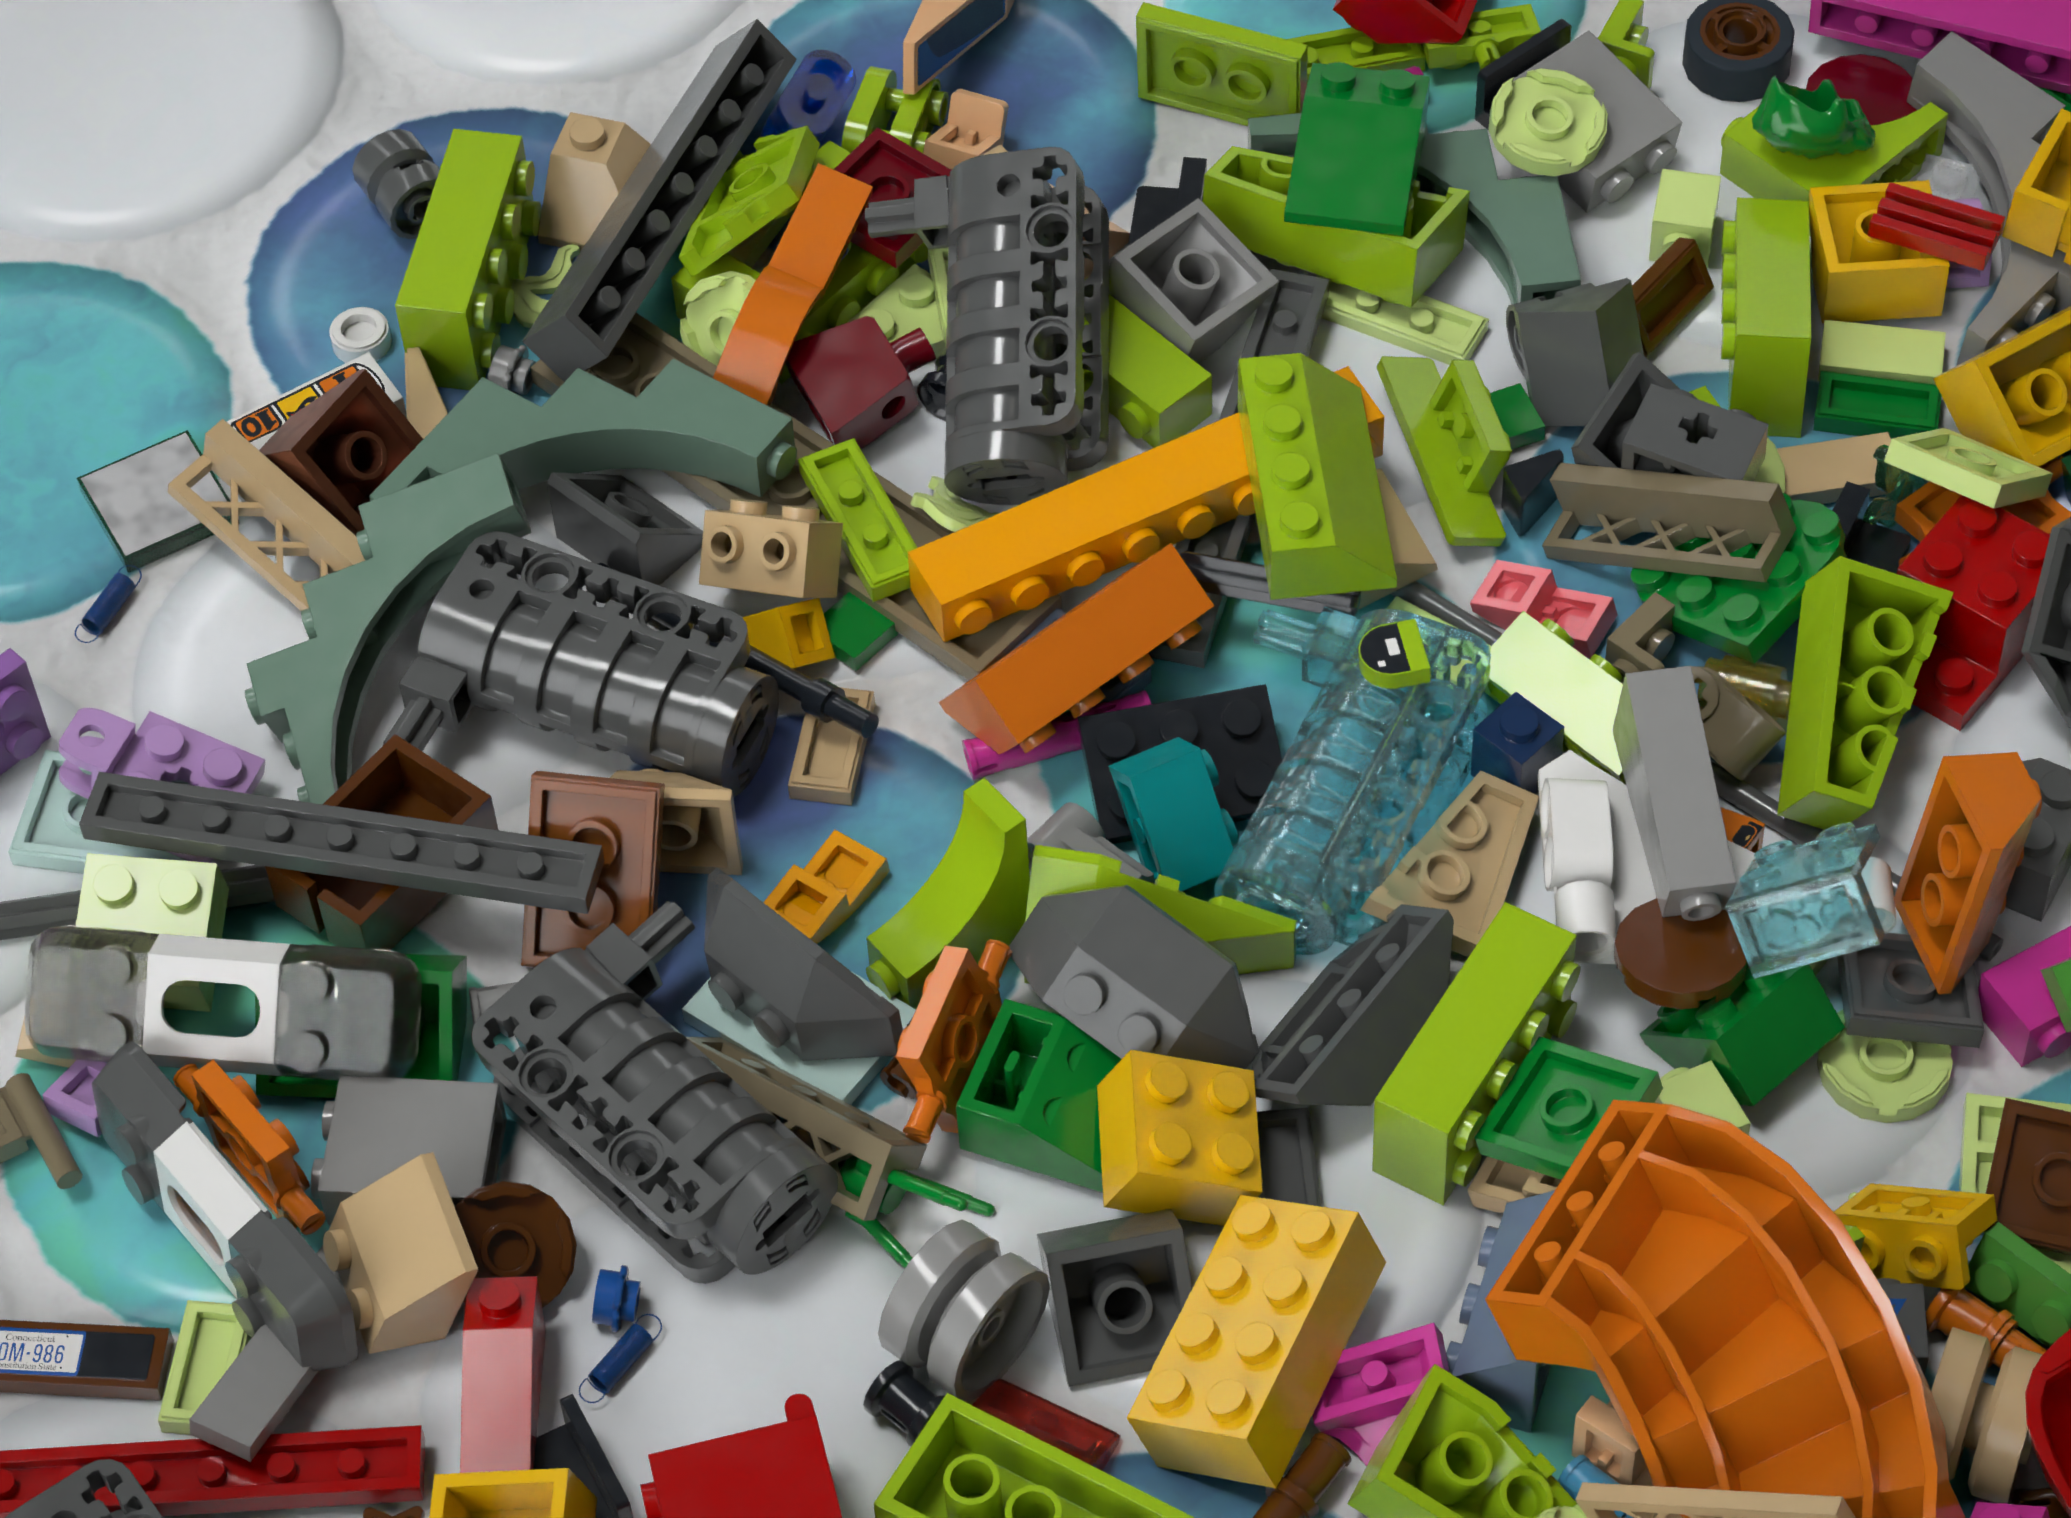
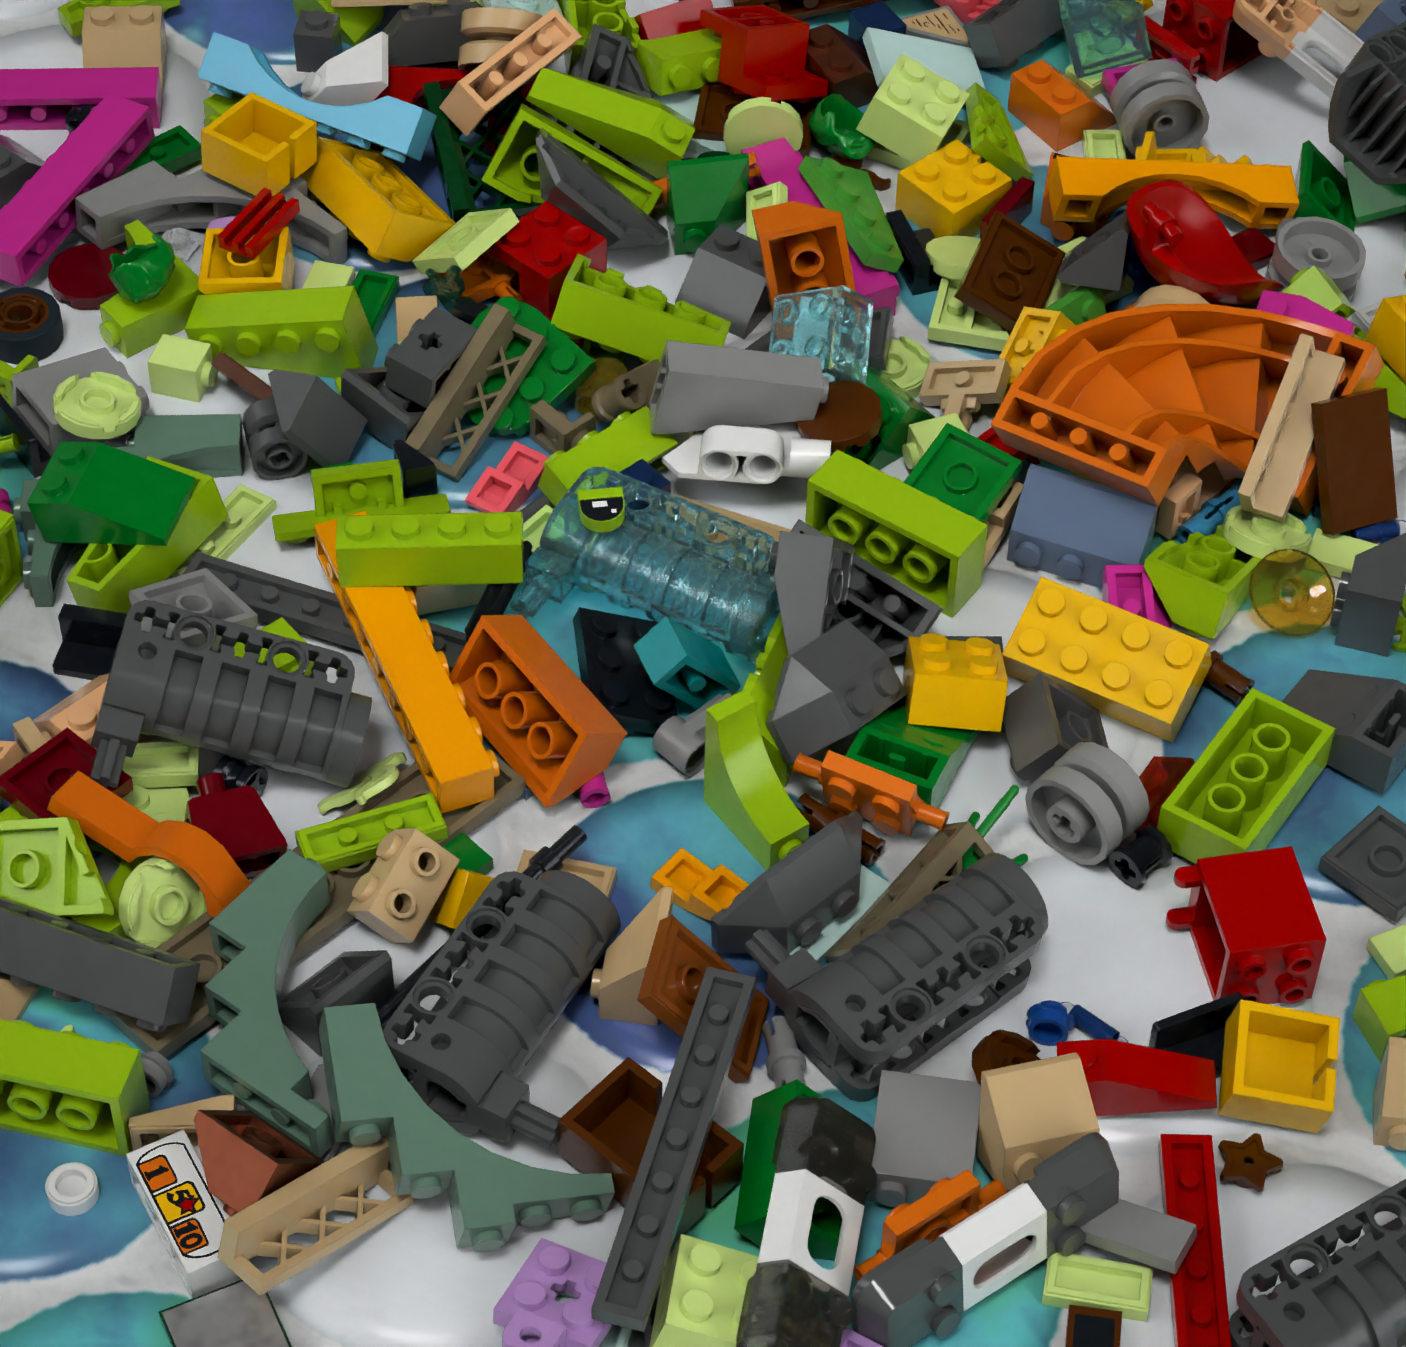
camera: 90 degrees left, 5 degrees down
none -> dark grey wedge [770,531,855,656]
none -> tan hinge [919,359,1012,432]

